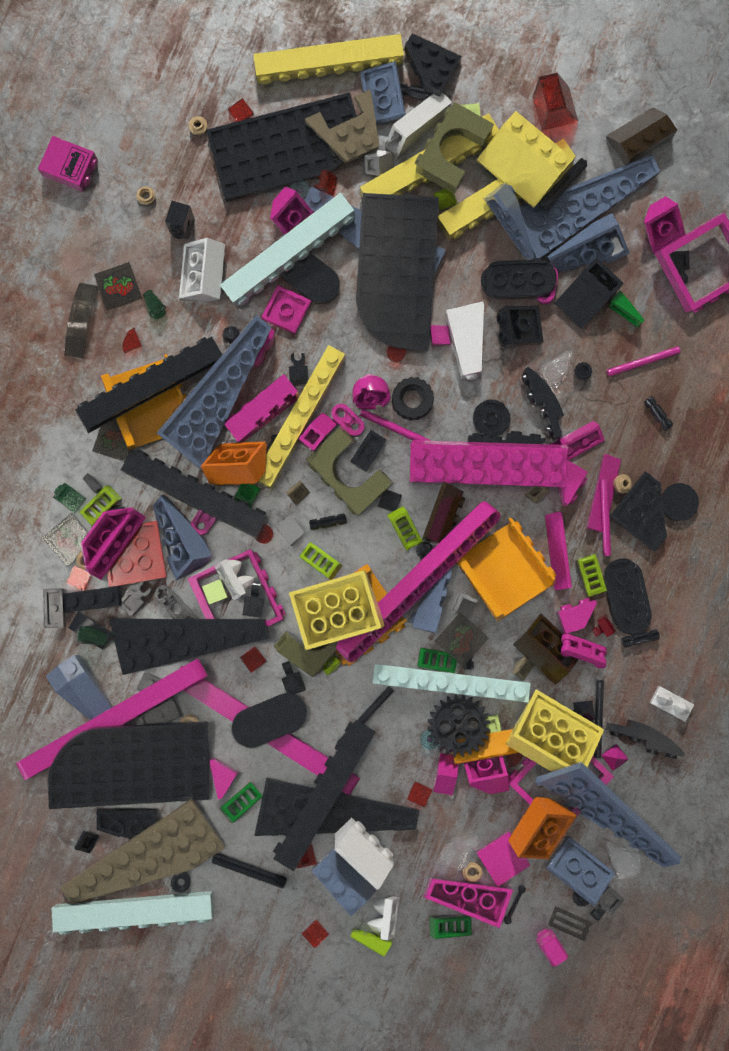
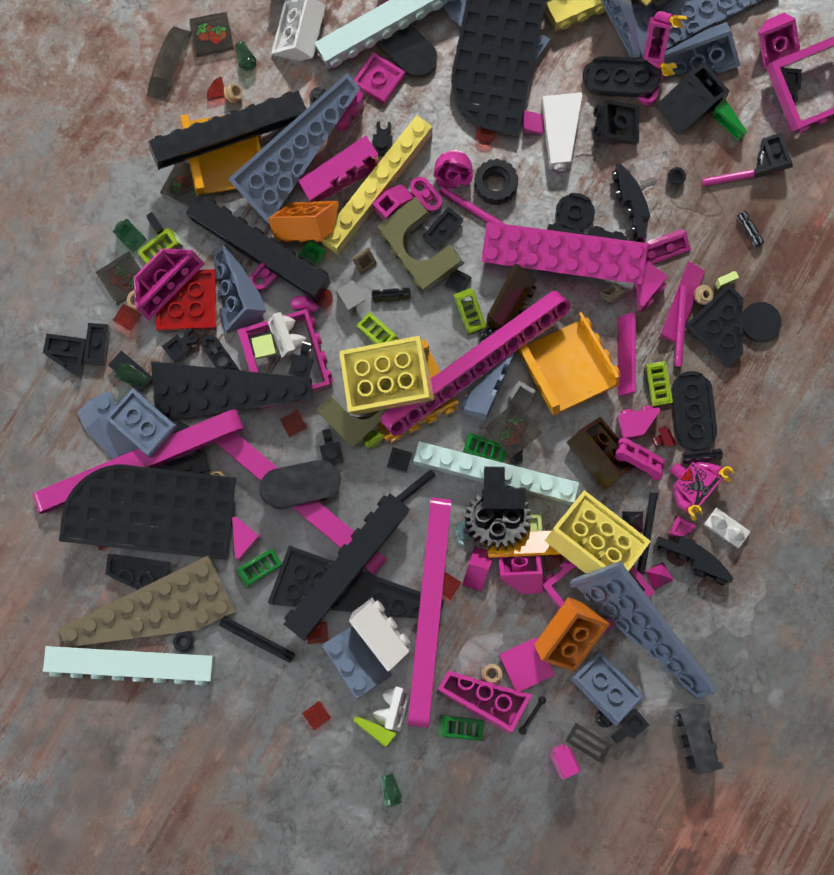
camera: 15 degrees right, 5 degrees down
black plate [63,586,122,613] -> none
black slope [74,831,99,853] -> none
dark tan slope [513,657,534,681] -> none
none -> black wing [43,333,86,378]
none -> sand blue tile [105,388,177,458]
none -> tan plate [224,83,243,103]
none -> dark pink arm [290,295,320,314]
none -> clear green cone [381,774,403,807]
none -> black tile [387,447,412,473]
none -> dark pink beam [408,497,452,728]
none -> black plate [483,466,526,509]
none -> dark pink torso [643,11,687,76]
none -> dark pink tile [668,516,696,537]
none -> torso [669,462,735,521]
none -> black wedge [674,704,724,774]
none -> yellowish green tile [714,271,739,291]
none -> black wing [754,133,793,178]

